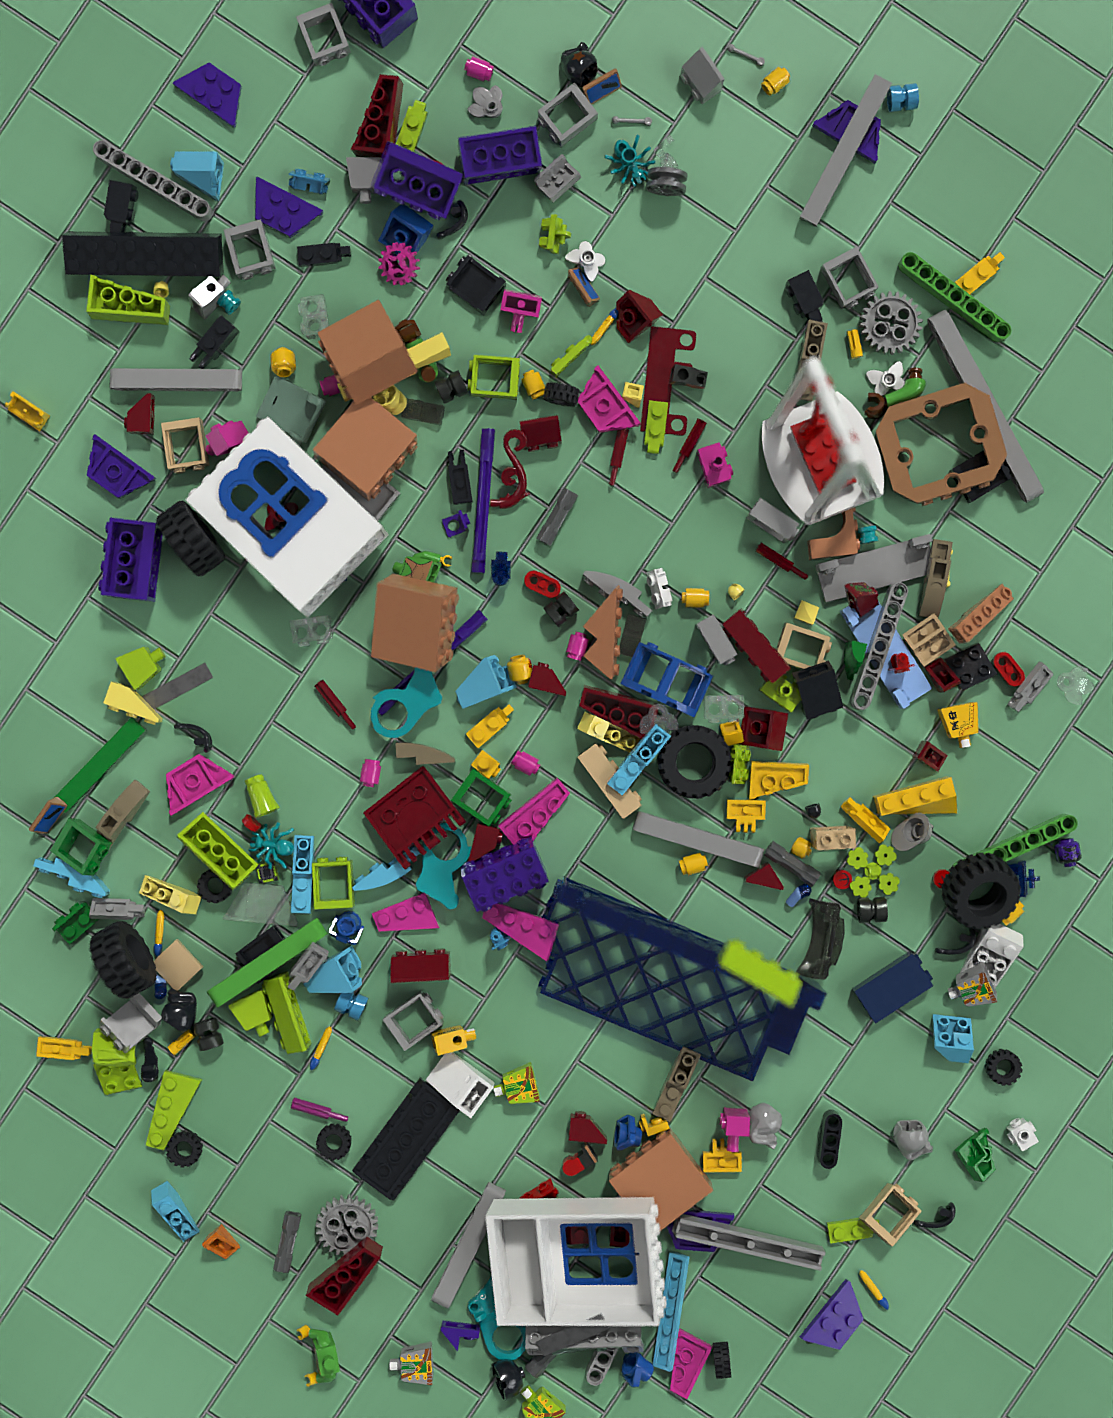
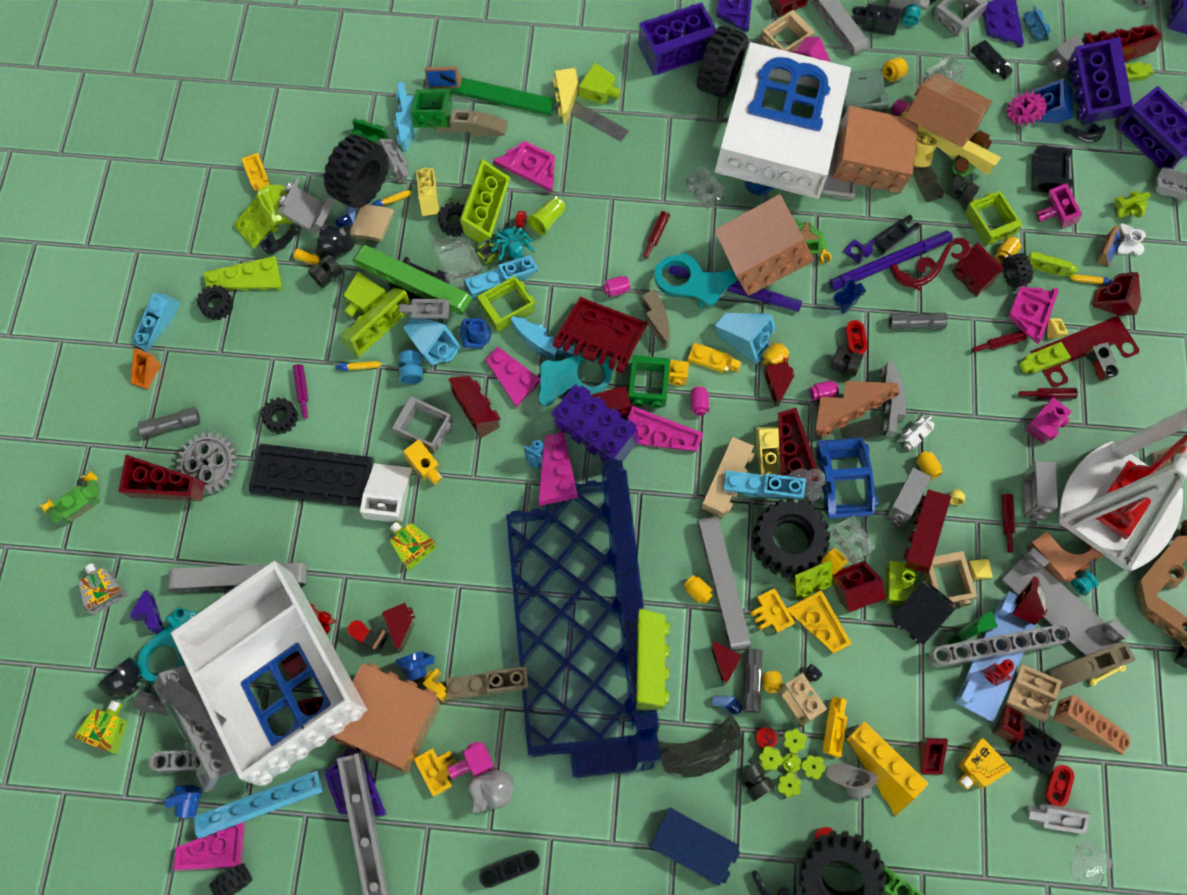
camera: 60 degrees right, 20 degrees down
black piece [174,723,212,753] -> none

